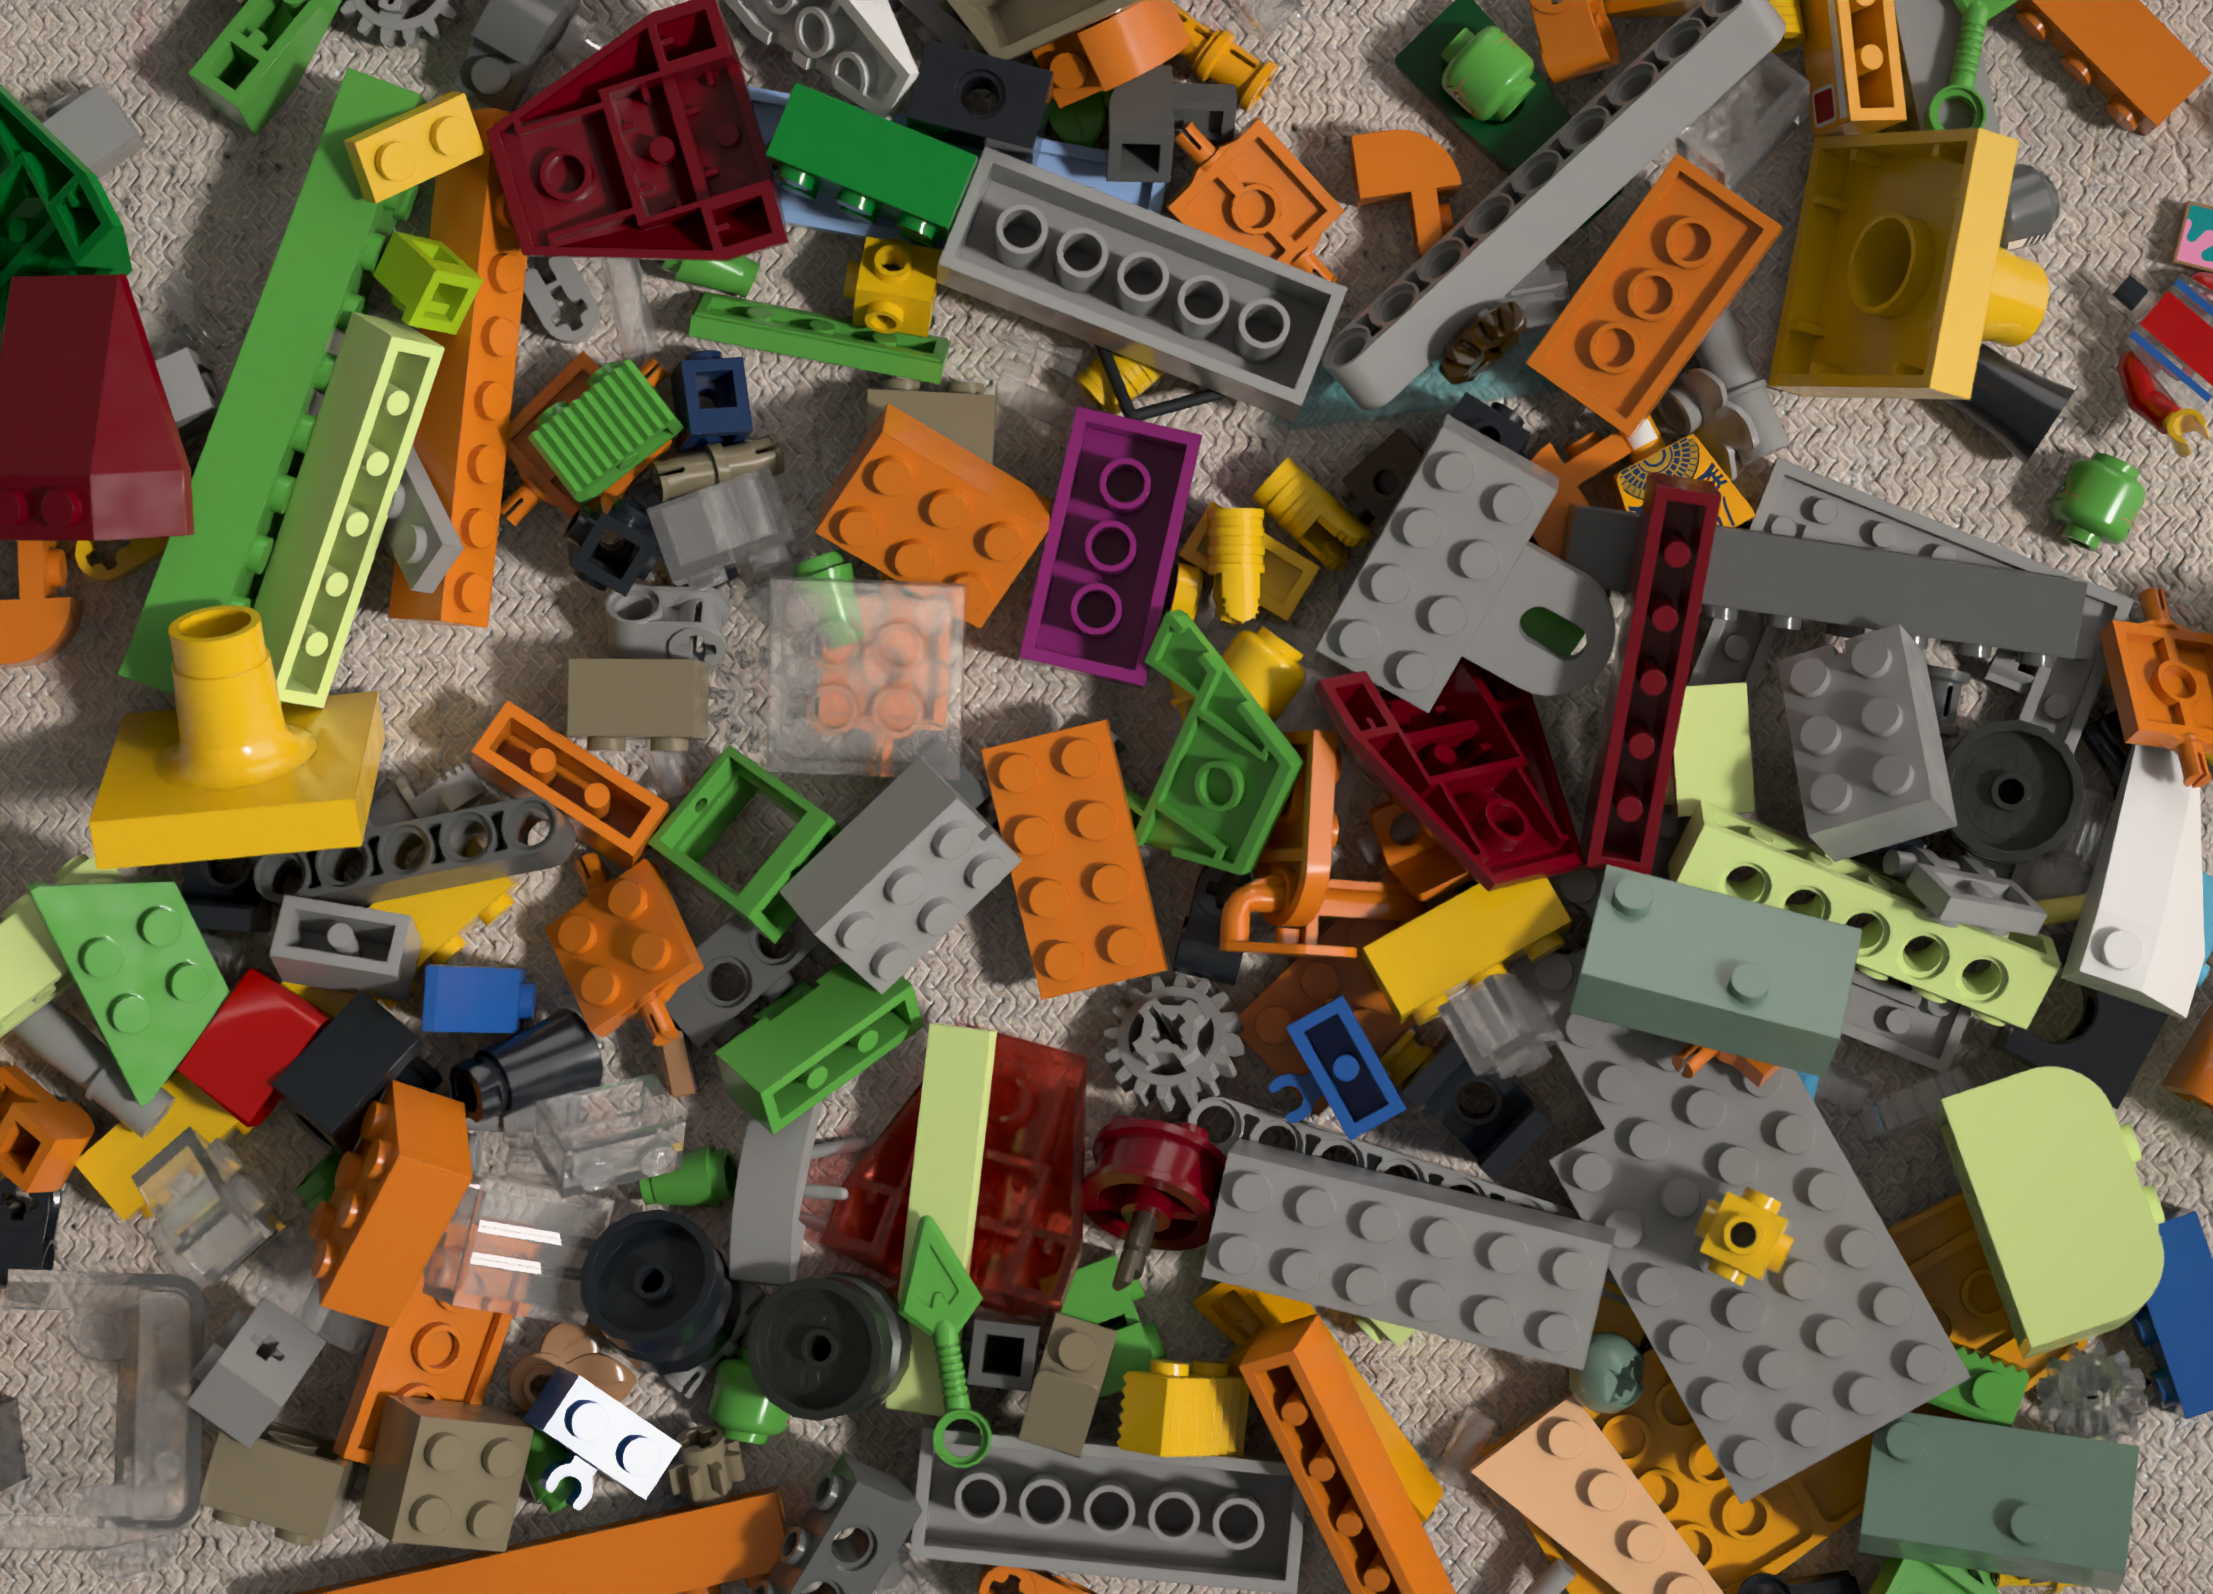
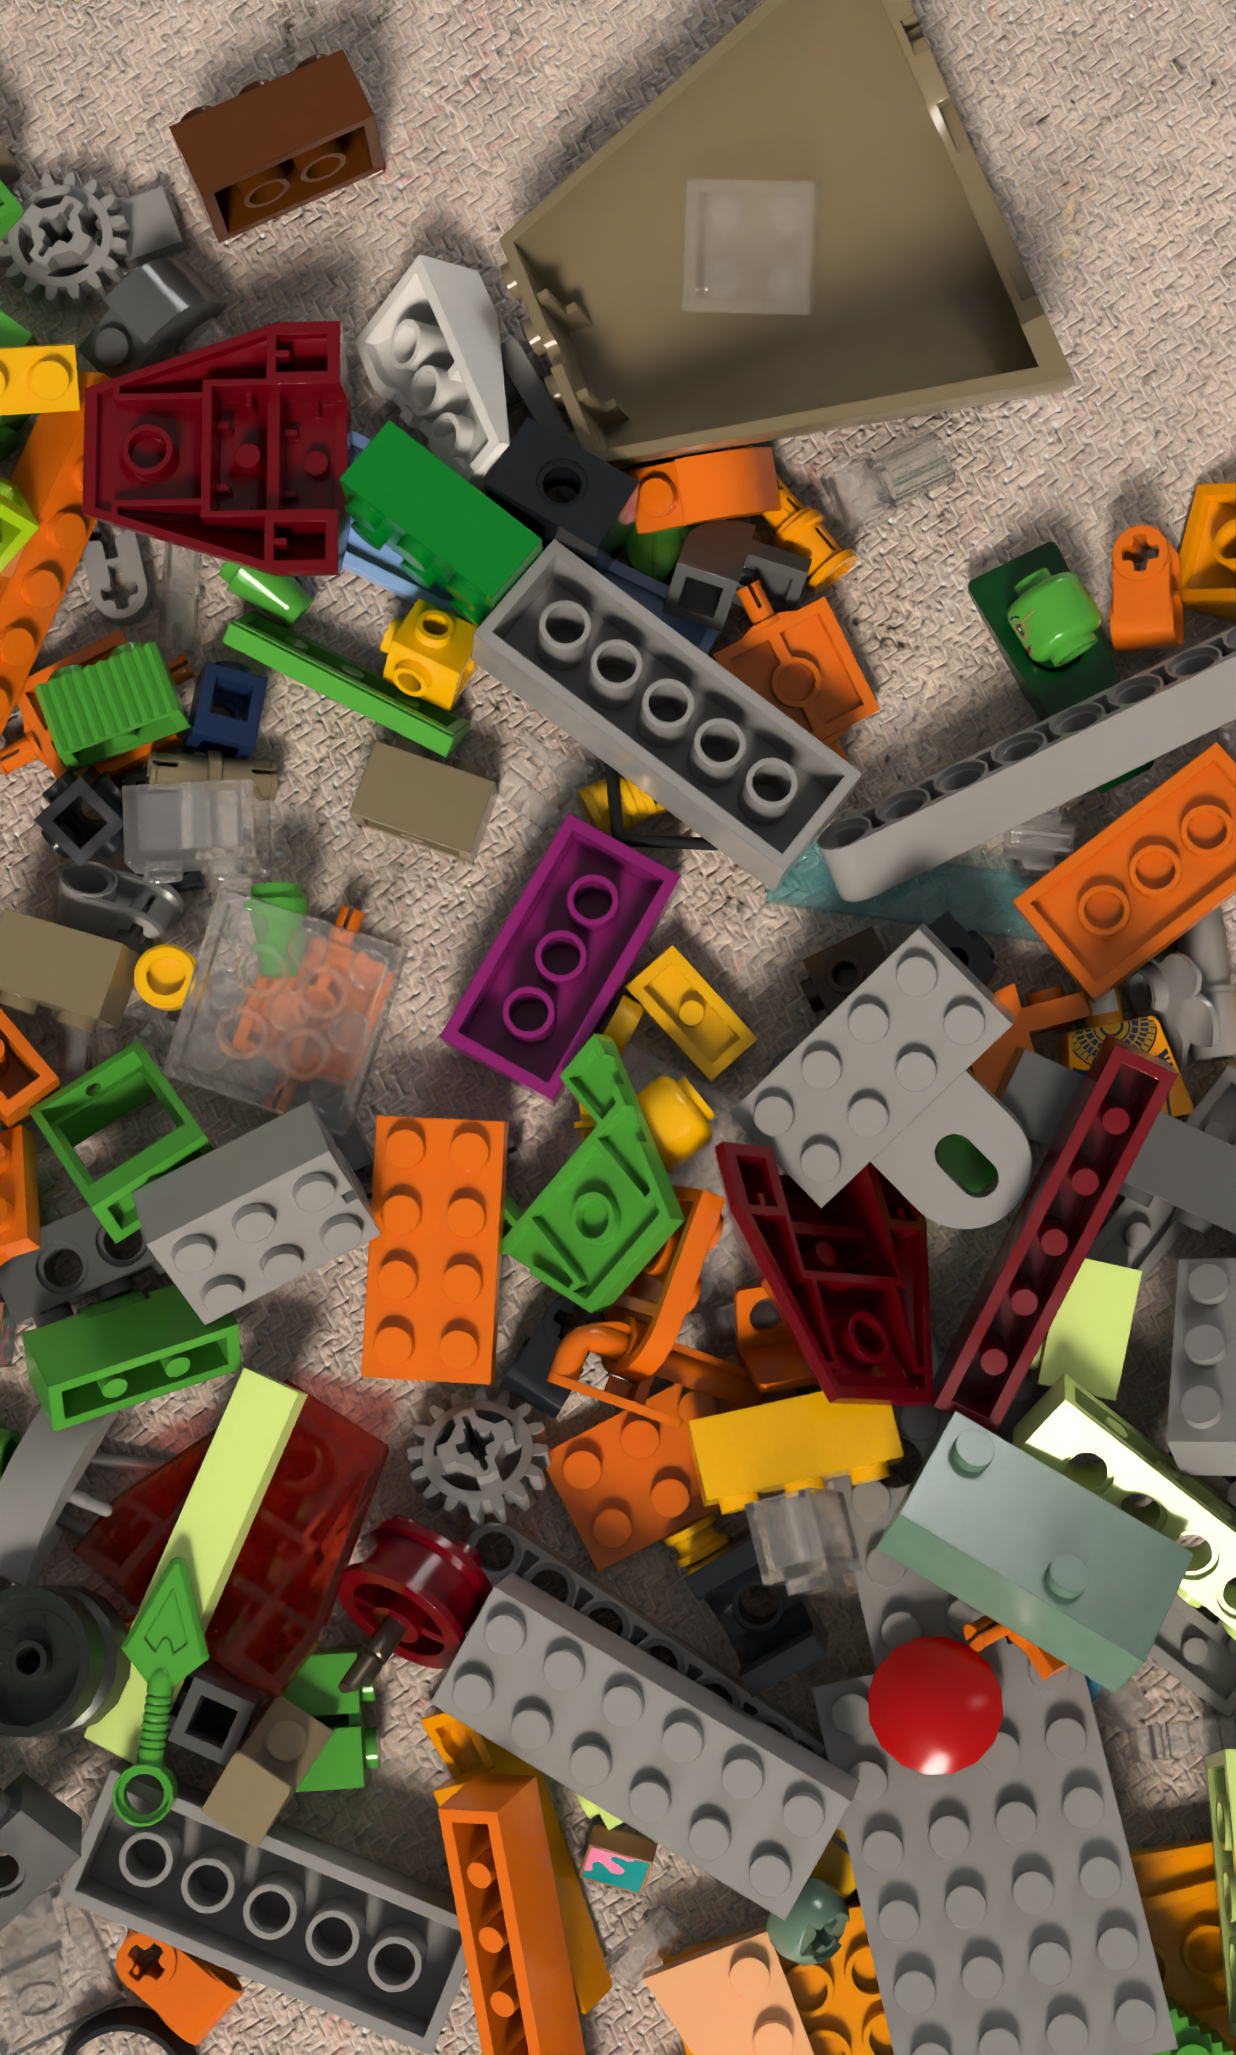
camera: 15 degrees right, 5 degrees down
orange brick [815,403,1052,629] -> none
yellow brick [1116,1359,1250,1457] -> none
yellow hinge [1207,508,1265,627] -> none
yellow hinge [1251,456,1371,572] -> none
blue brick [1268,993,1406,1141] -> none
orange brick [1348,129,1462,261] -> none
dark brown gear [1439,301,1527,385] -> none
yellow brick [1694,1186,1795,1287] -> none
none -> yellow tile [134,944,202,1011]
none -> tile [578,1824,658,1895]
none -> red dish [868,1636,1003,1775]

